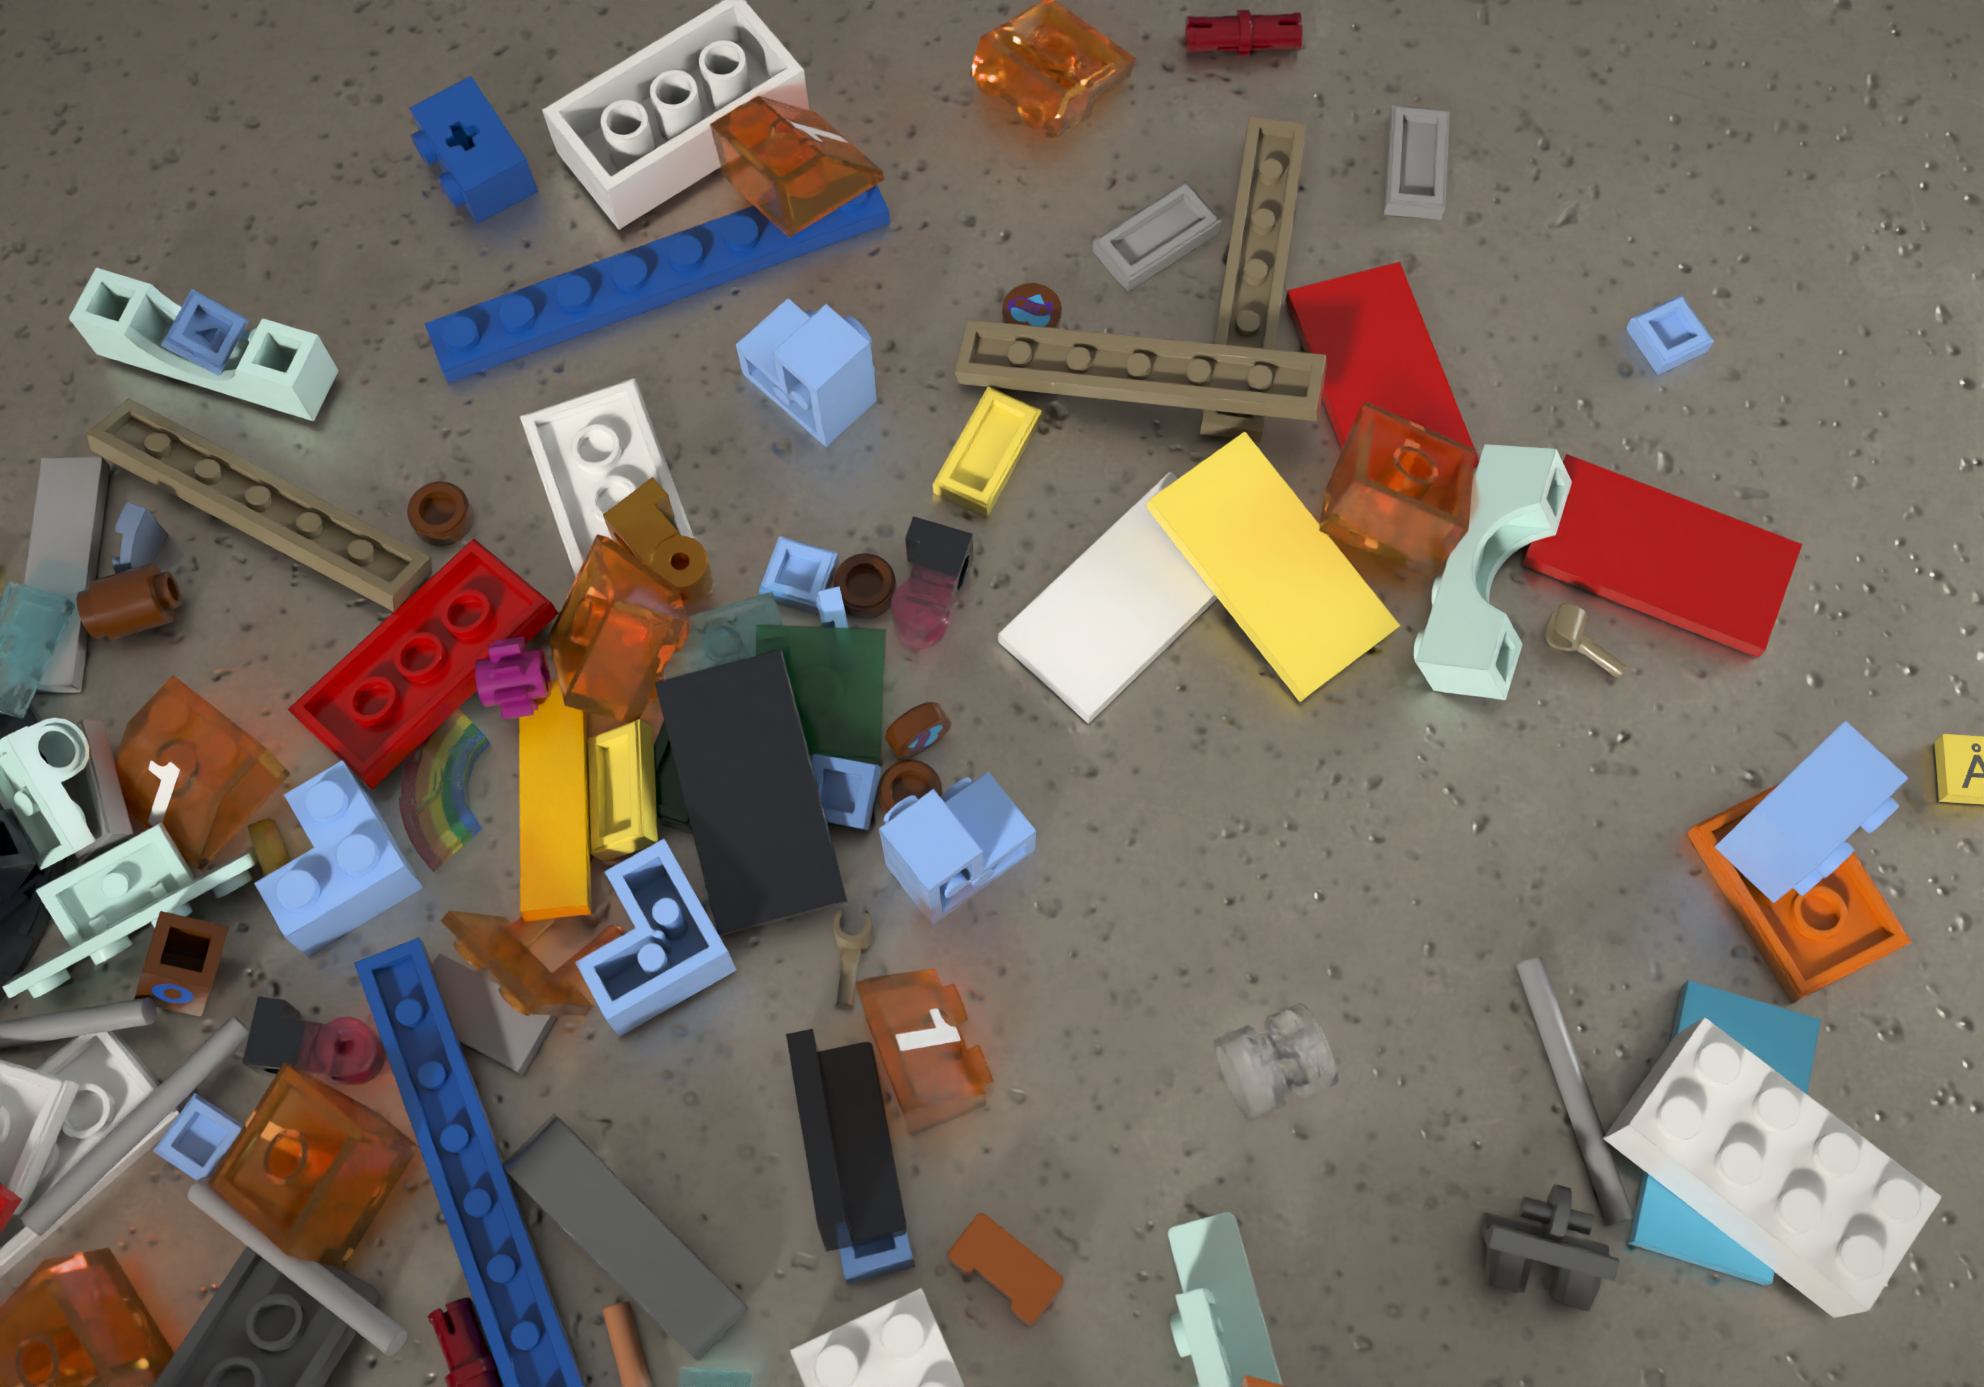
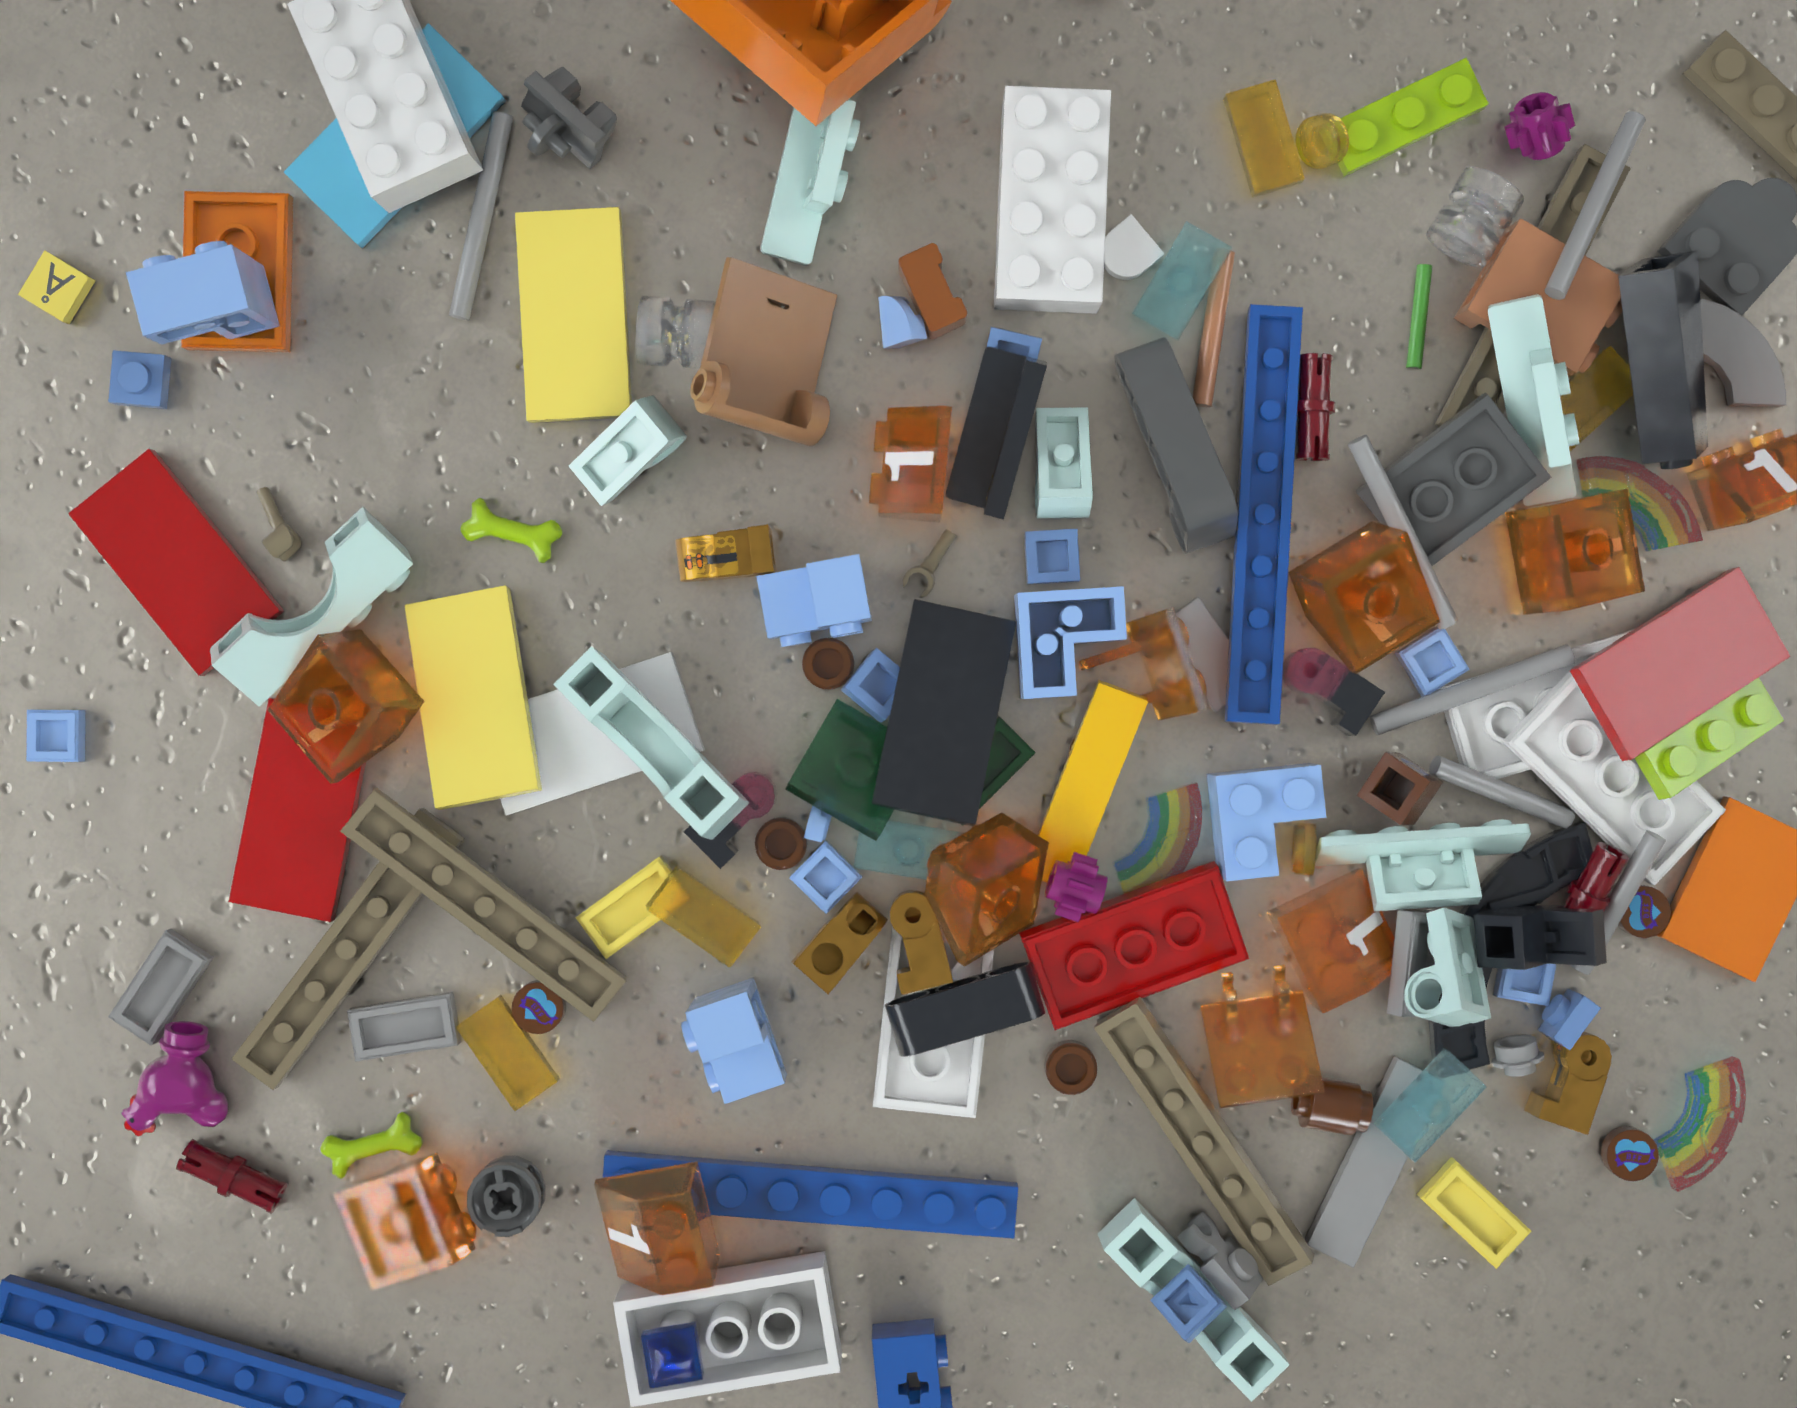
camera: 150 degrees left, 20 degrees up
sand blue tile [112,502,168,573] -> none
light yellow tile [587,719,658,862] -> none
reddish brown tile [885,702,951,759] -> none
none -> medium blue plate [108,350,172,409]
none -> magenta animal [121,1021,228,1136]
none -> lime piece [320,1112,423,1179]
none -> clear yellow tile [456,995,560,1111]
none -> lime piece [460,498,563,563]
none -> dark grey wheel [467,1156,546,1237]
none -> light yellow tile [515,207,632,423]
none -> light aqua arch [554,646,750,840]
none -> light aqua plate [569,395,687,506]
none -> clear blue tile [641,1322,704,1389]
none -> clear yellow tile [645,865,761,967]
none -> pearl gold leg [675,524,777,582]
none -> medium nougat door [690,257,837,446]
none -> pearl gold leg [791,892,888,995]
none -> light blue tile [878,296,927,349]
none -> black beam [885,961,1046,1057]
none -> medium blue plate [1024,529,1080,585]
none -> light aqua plate [1035,407,1093,518]
none -> light grey plate [1178,1211,1263,1310]
none -> clear orange plate [1200,964,1325,1109]

